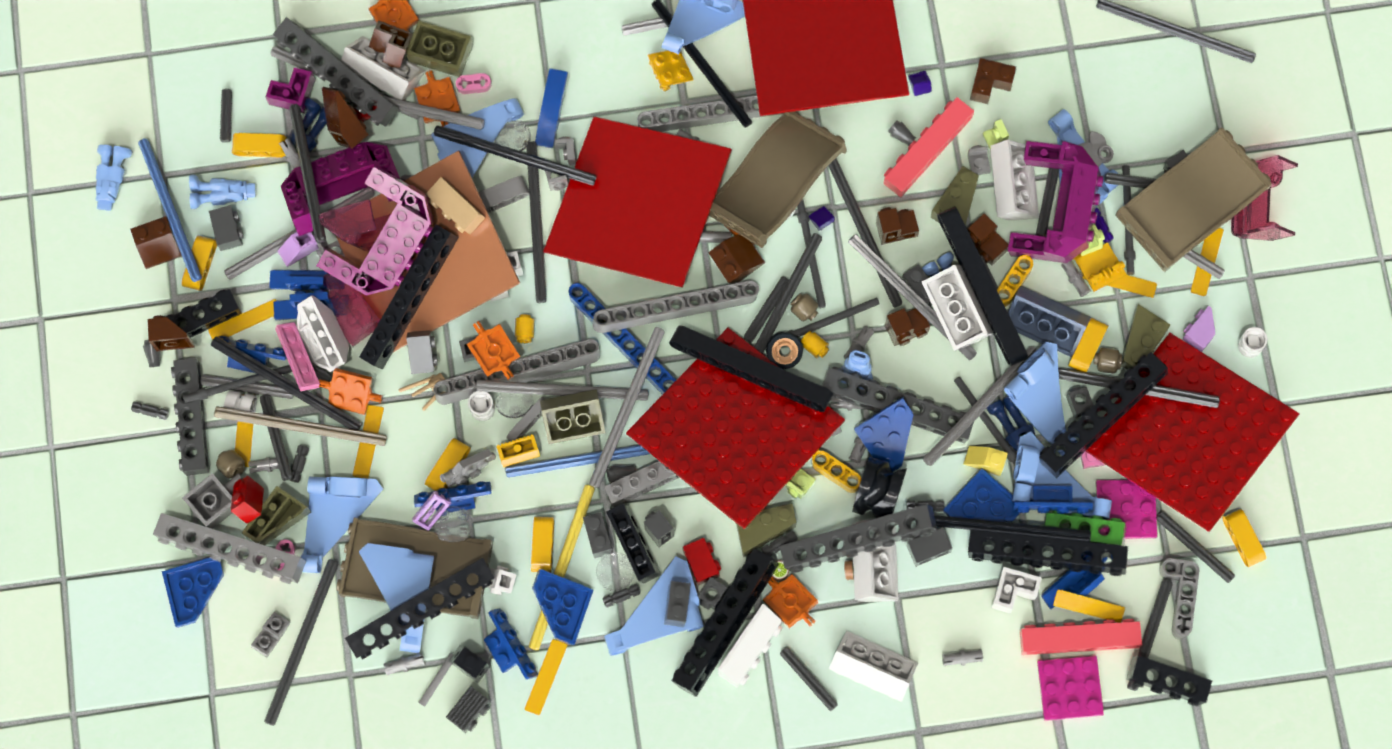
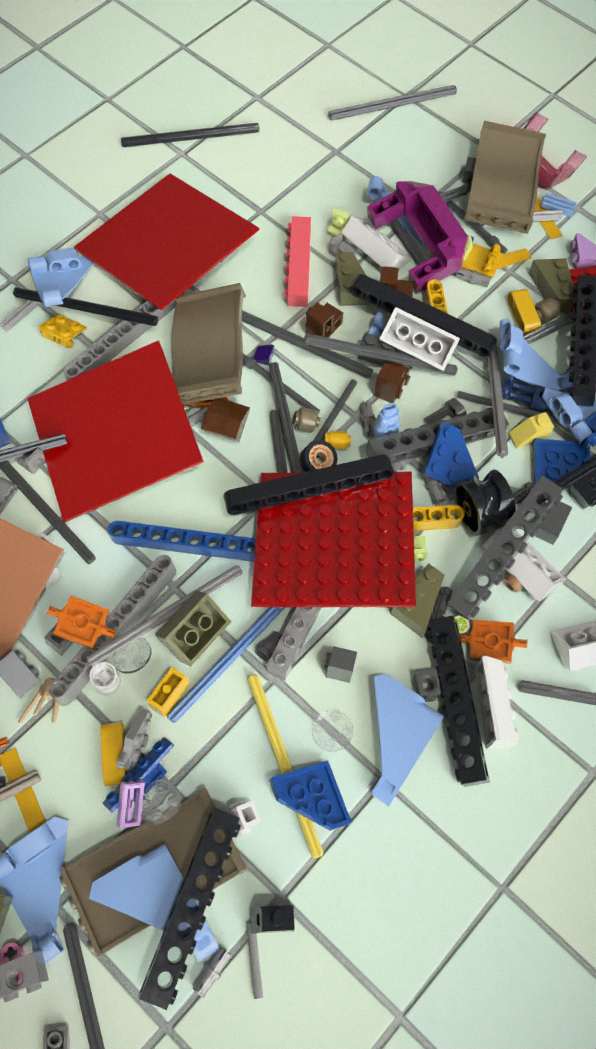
camera: 45 degrees left, 10 degrees down
dark grey brick [446,686,490,734] -> none
blue bracket [483,609,538,680] -> none
light grey beam [506,397,546,442] -> none
yellow brick [515,314,534,343] -> none
yellow sticker [525,639,567,715] -> none
yellow beam [531,517,554,573] -> none
light grey bracket [555,137,576,166] -> none
dark grey brick [583,512,613,559] -> none
light grey axle [589,327,665,488] -> none
light grey beam [593,281,759,333] -> none
dark grey axle [603,584,640,607] -> none
black brick [606,503,661,584] -> none
dark grey brick [664,581,691,627] -> none
red brick [682,538,722,586] -> none
dark grey cone [888,120,916,146] -> none
dark purple slope [908,70,932,96] -> none
reddish brown brick [970,58,1016,104] -> none
sand blue slope [1008,286,1091,357] -> none
dark grey brick [1066,386,1094,419] -> none
none -> dark grey piece [424,398,467,425]
none -> light blue tile [541,192,577,217]

